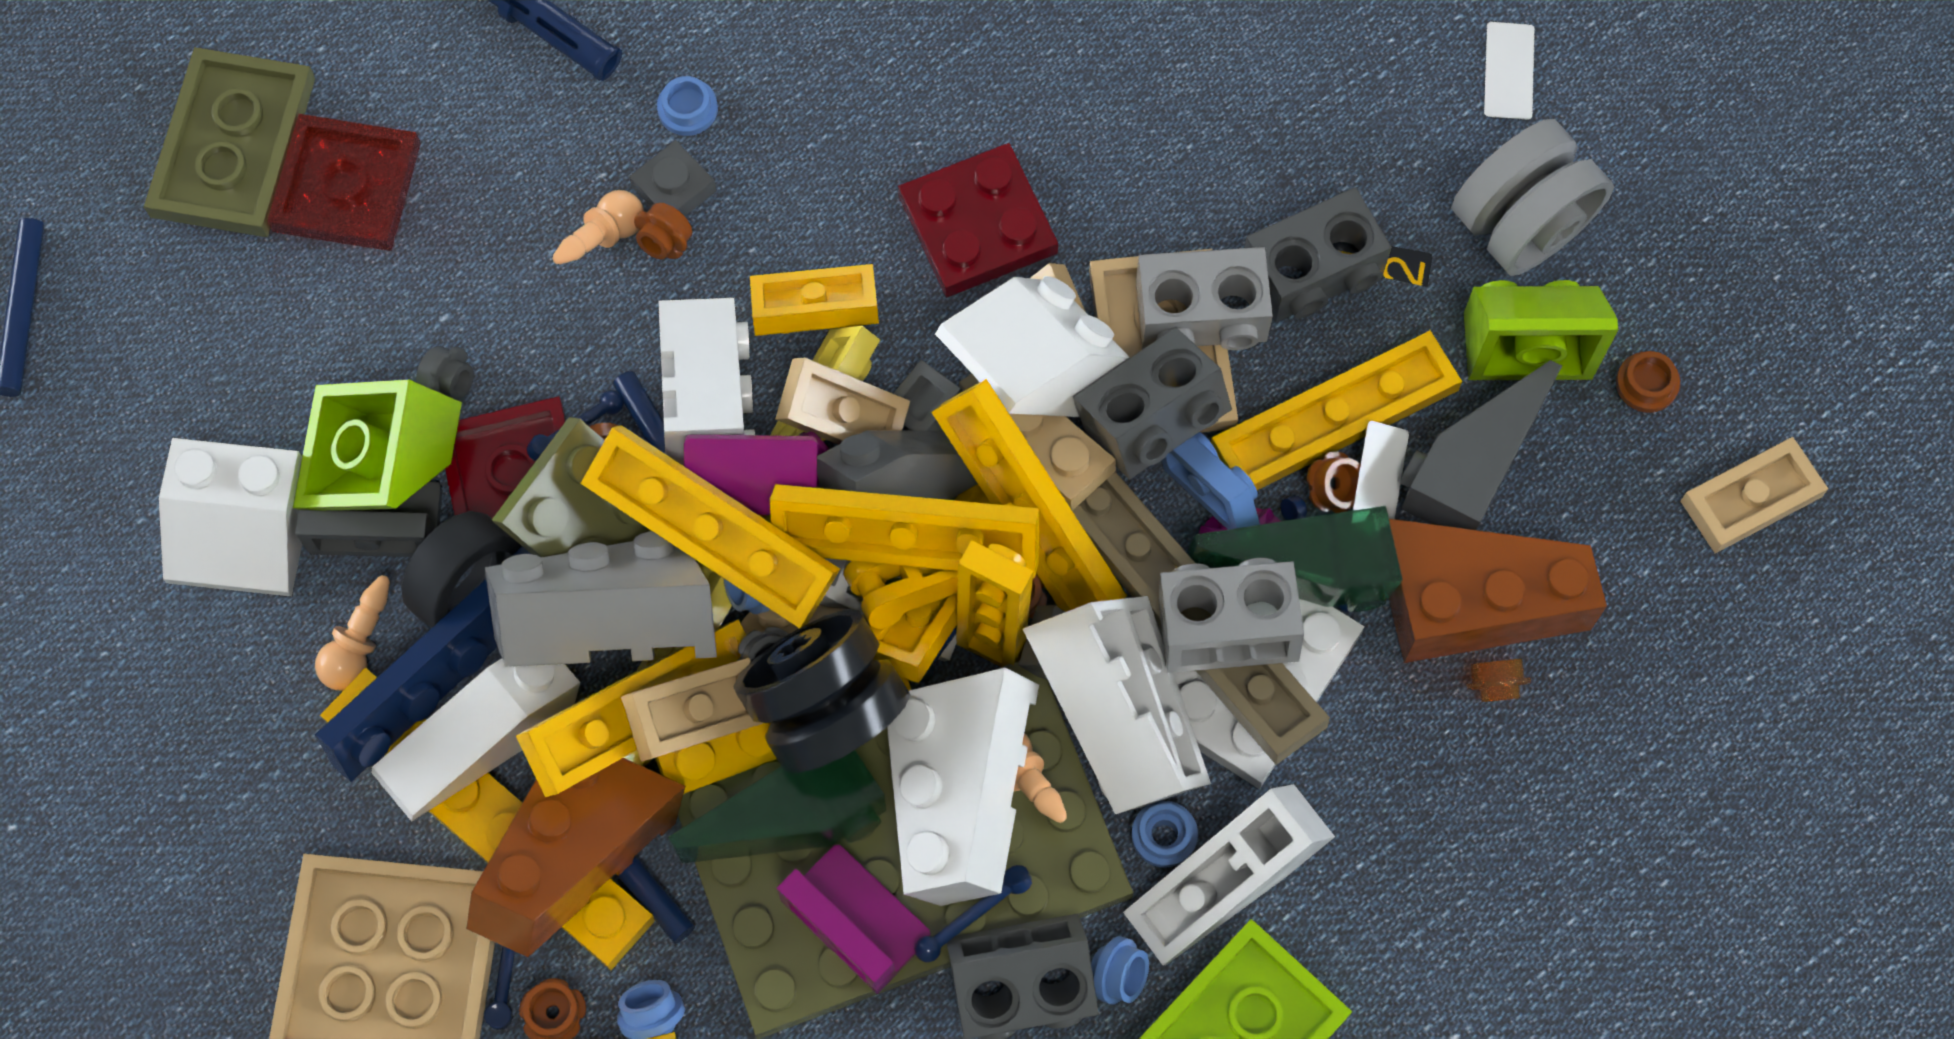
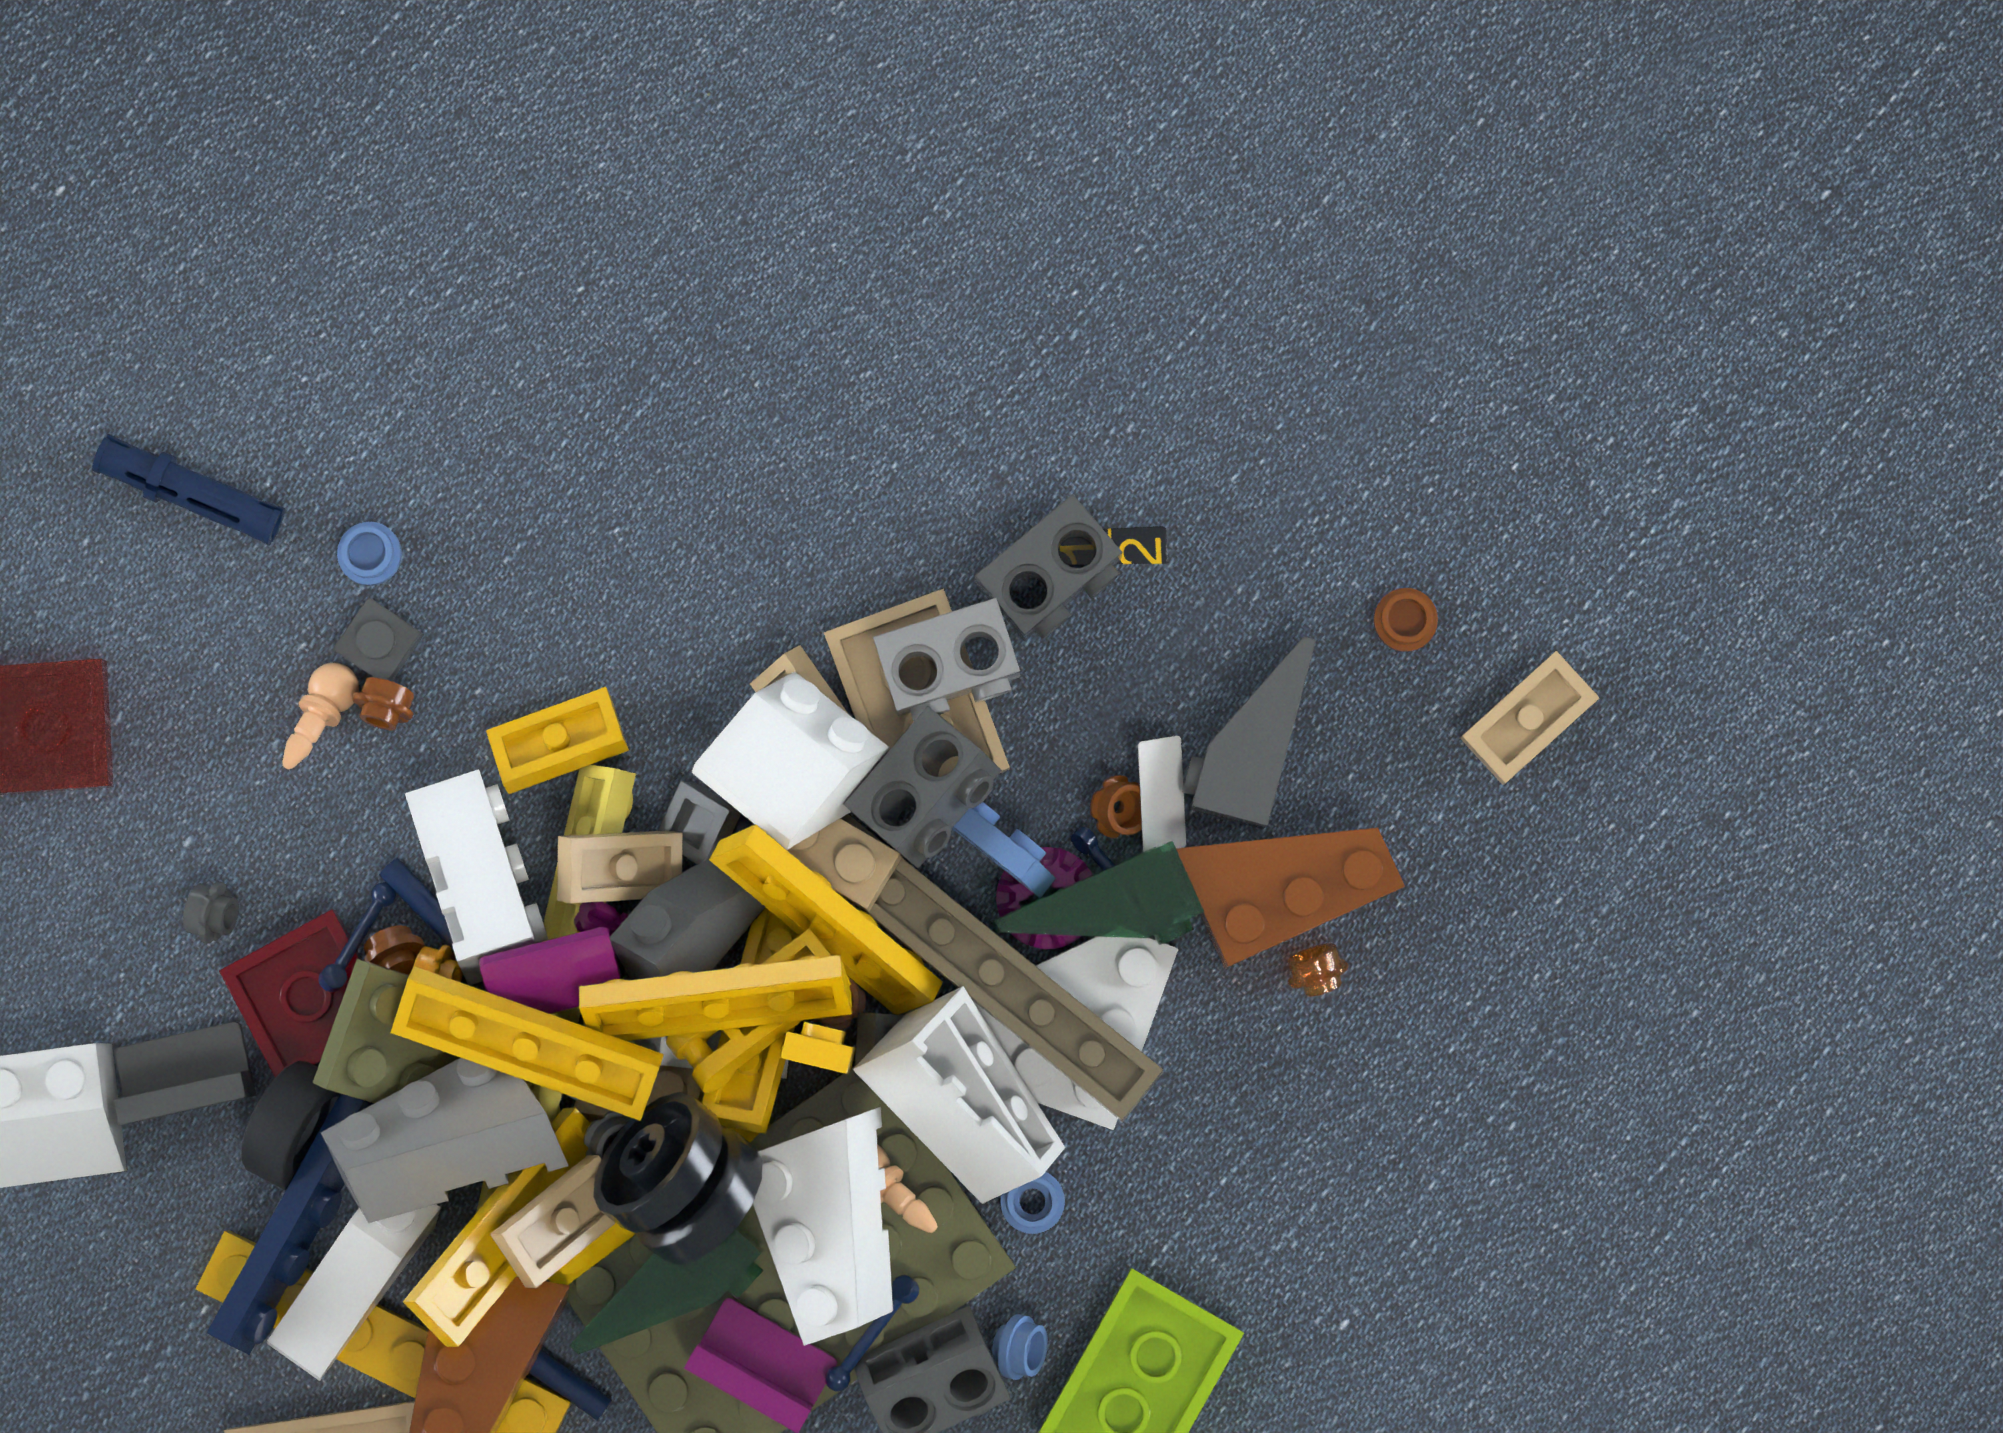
camera: 15 degrees left, 15 degrees up
lime slope [293,379,462,511] -> none
light nougat bar [315,575,390,691] -> none
dark red plate [898,143,1059,298] -> none
white slope [1123,785,1335,966] -> none
light grey brick [1158,558,1304,673] -> none
yellow plate [1211,330,1462,490] -> none
light grey wheel [1451,119,1615,276] -> none
lime slope [1464,280,1618,380] -> none
white sticker [1484,22,1535,120] -> none

